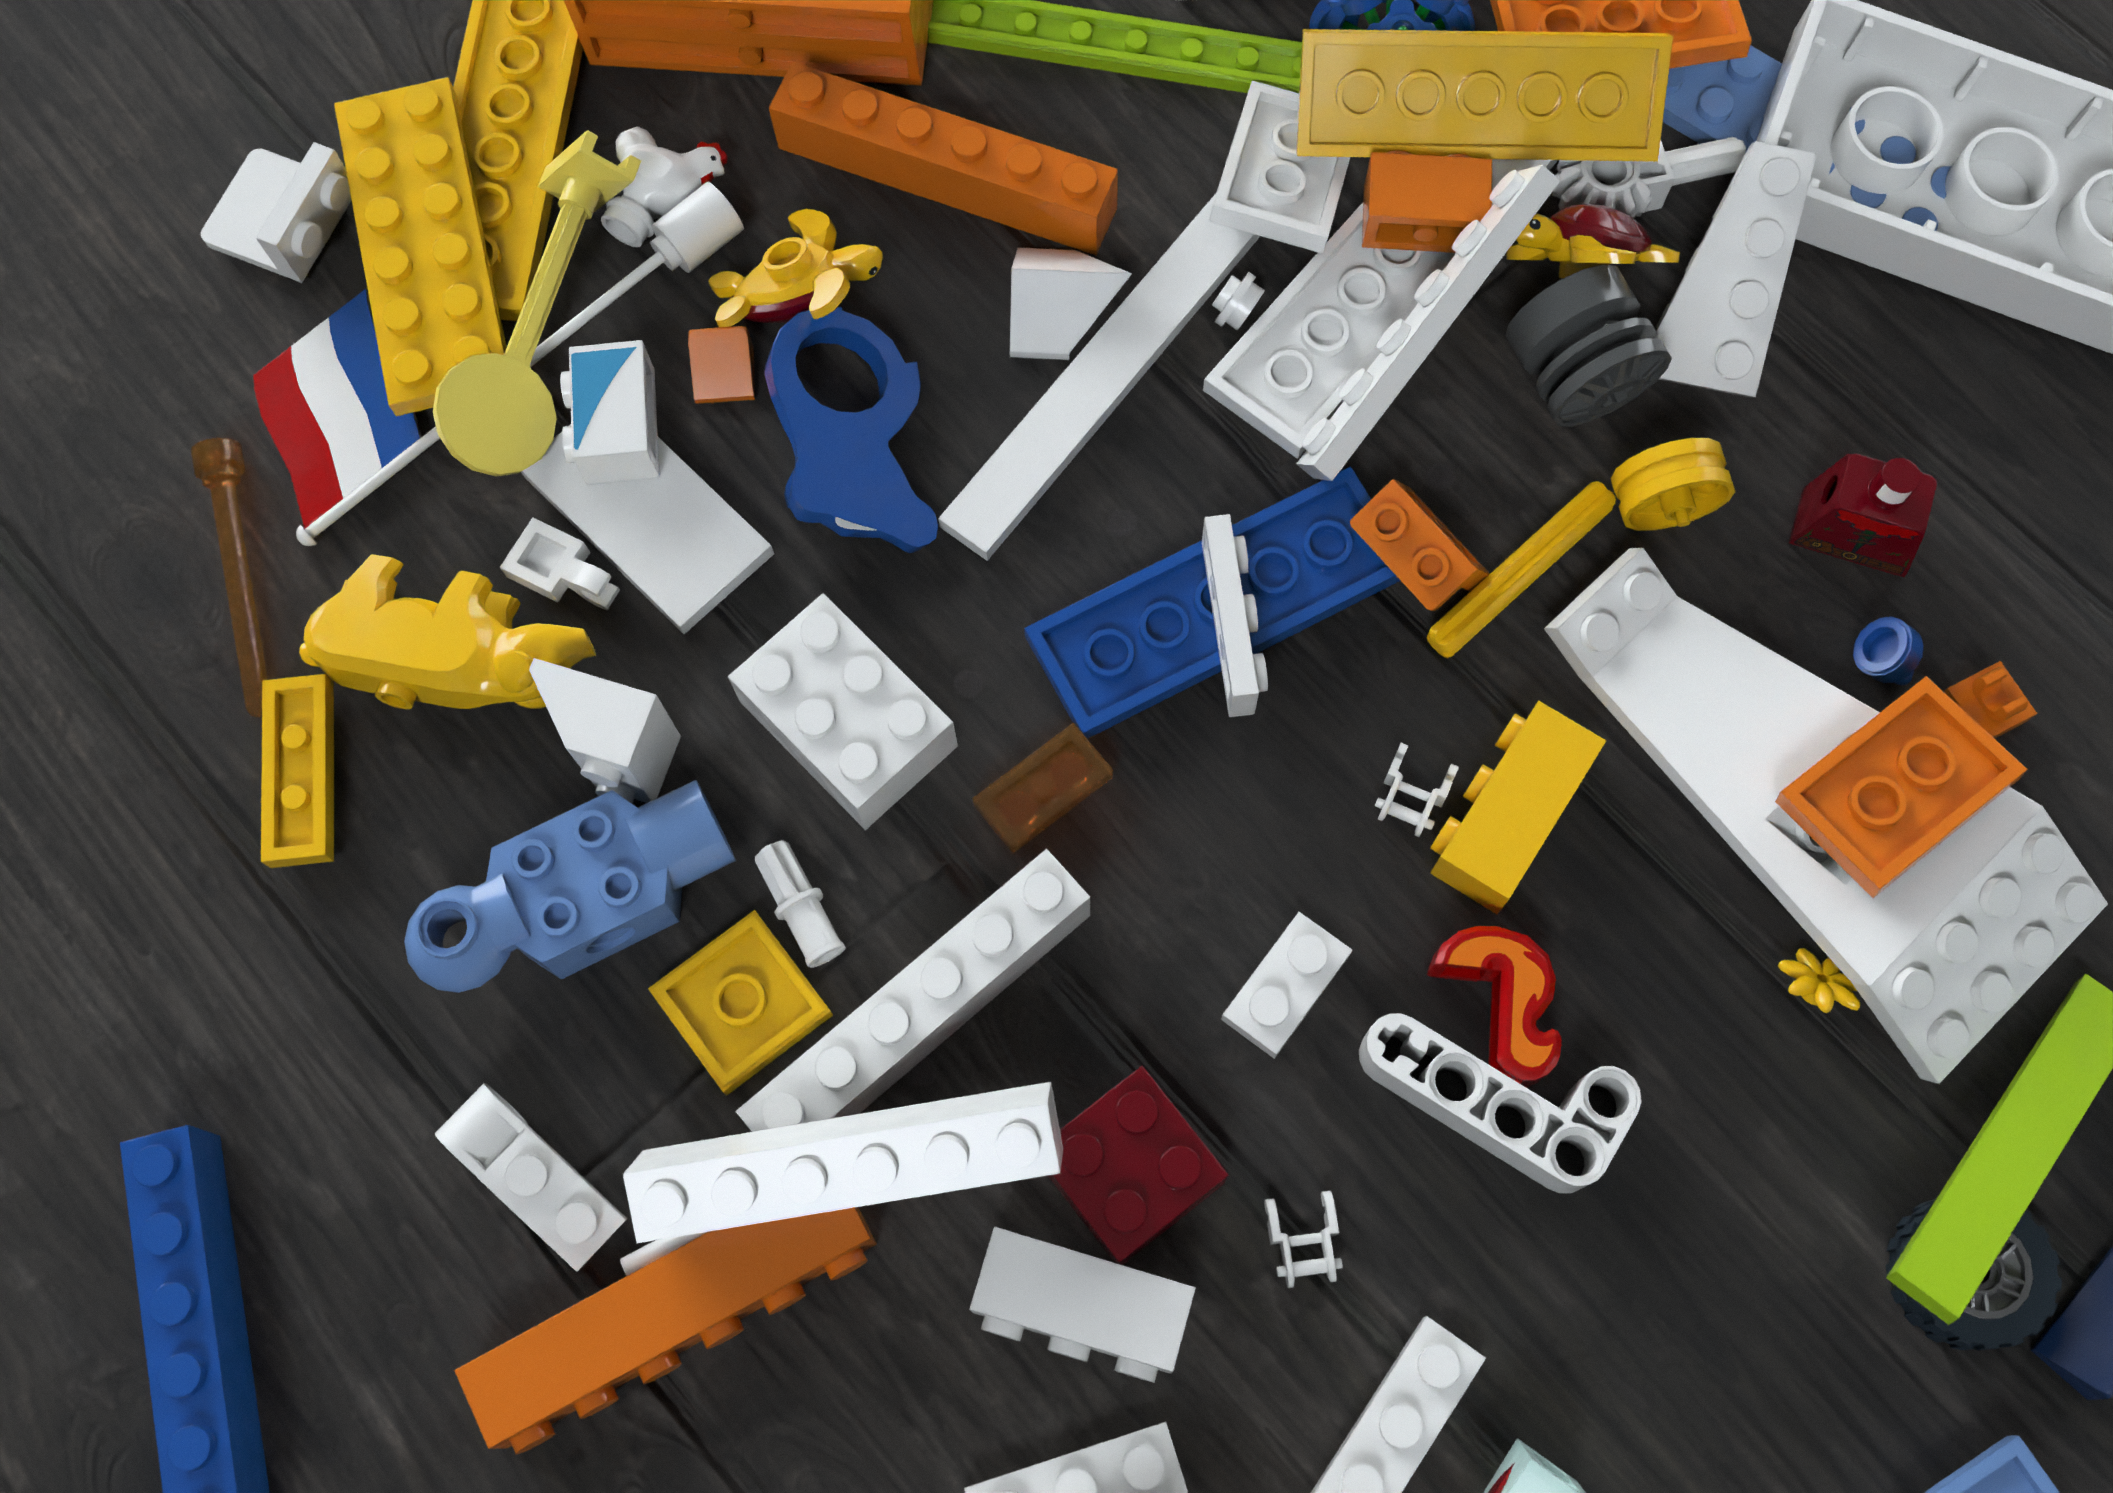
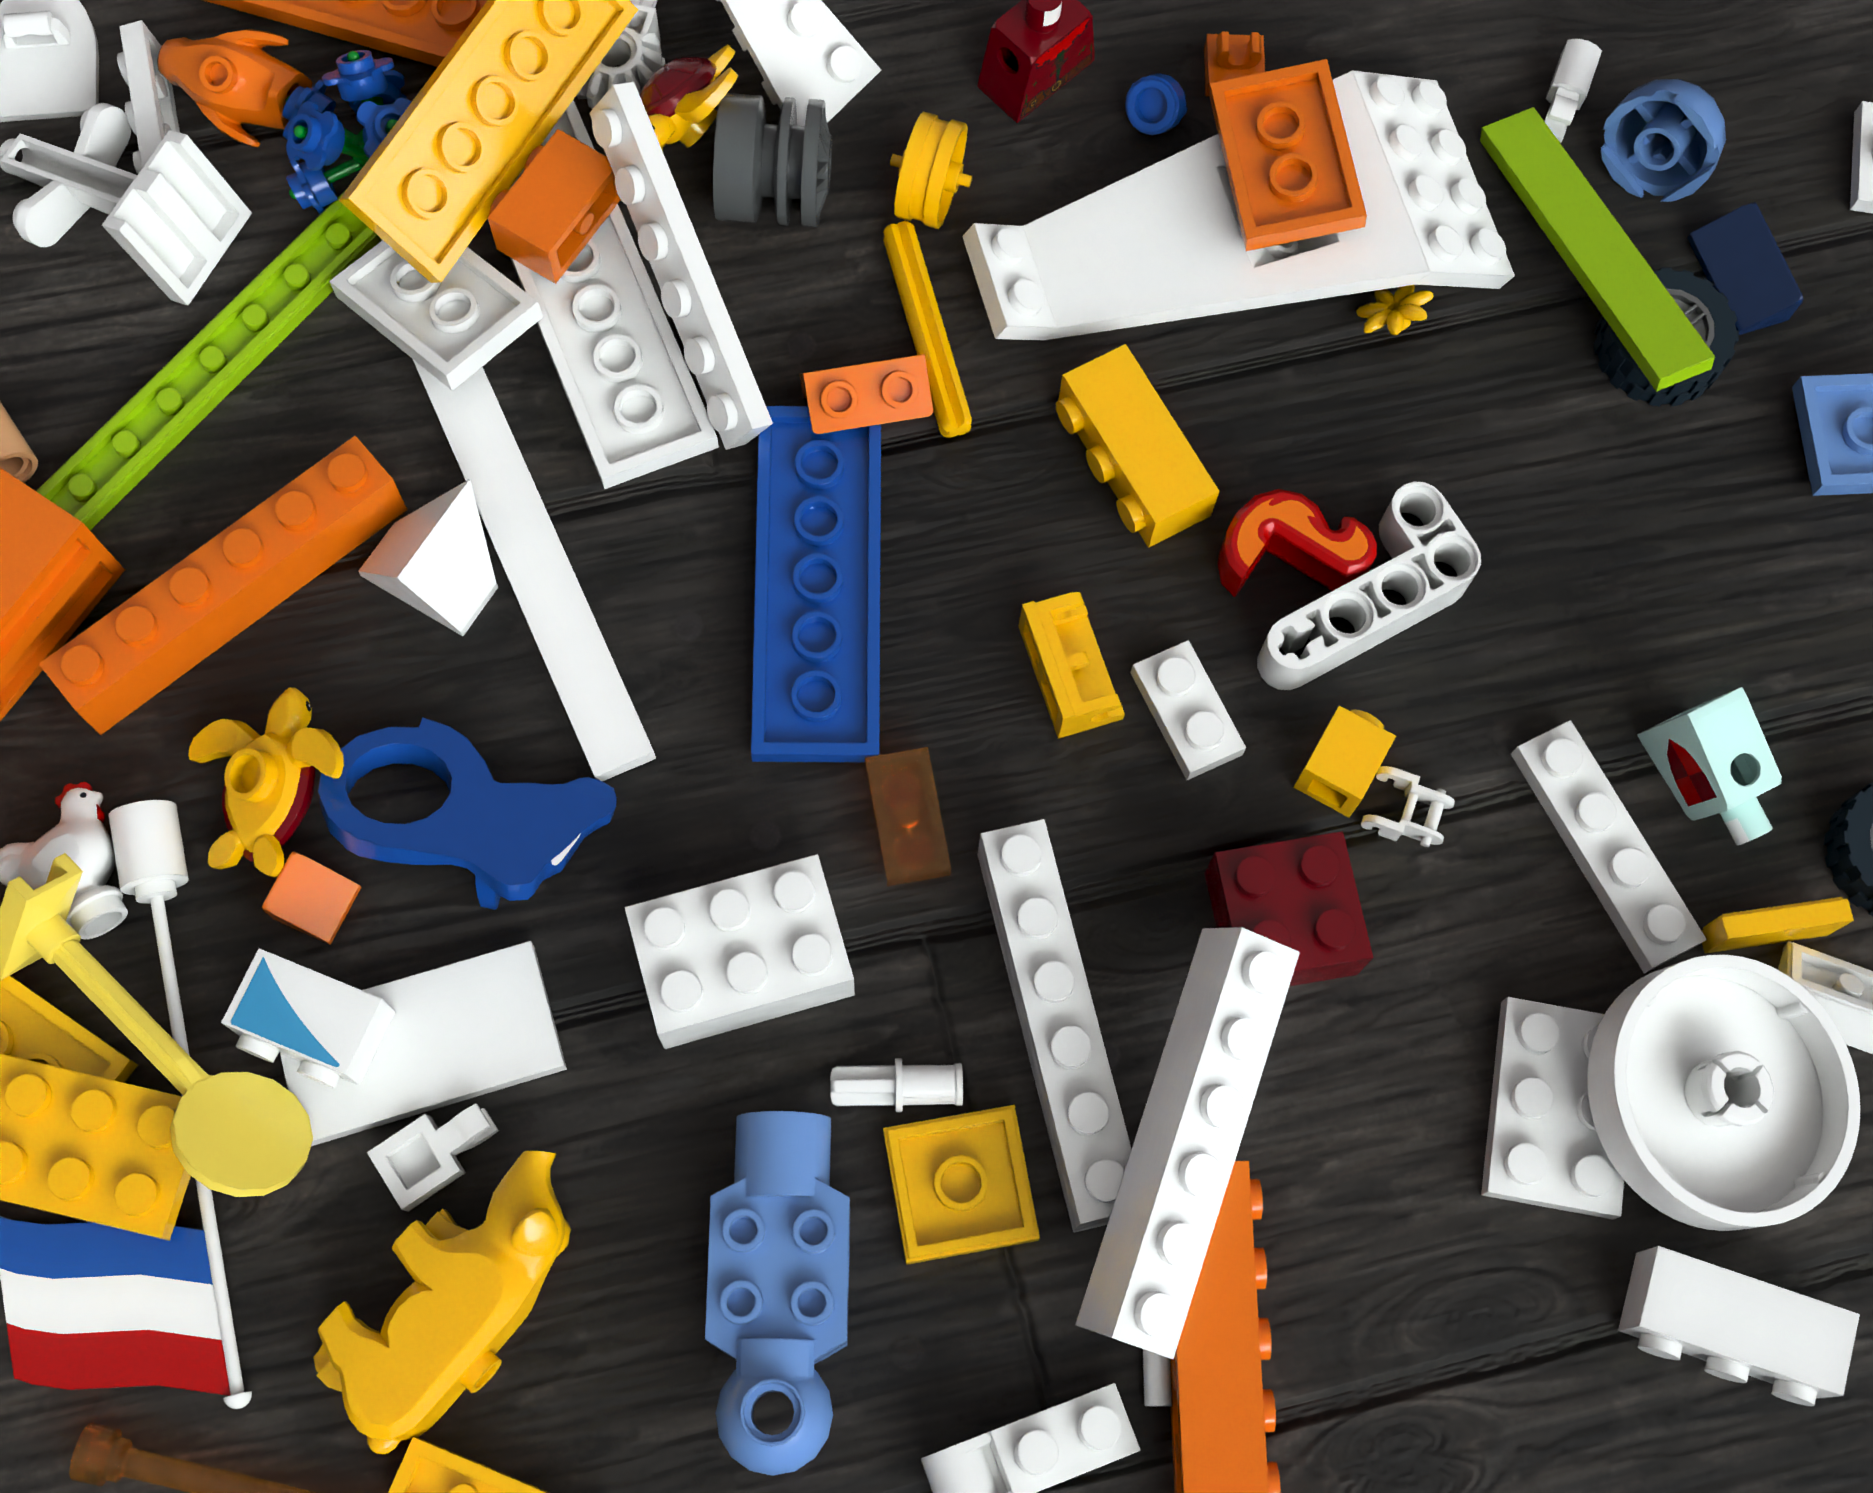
camera: 70 degrees left, 0 degrees up
white slope [529,658,681,803] -> none
white brick [970,1227,1196,1383] -> none
white plate [1202,514,1268,717] -> none
white plate [1212,272,1265,330] -> none
white piece [1375,743,1459,837] -> none
none -> yellow hinge [1019,592,1125,739]
none -> yellow brick [1293,705,1396,818]

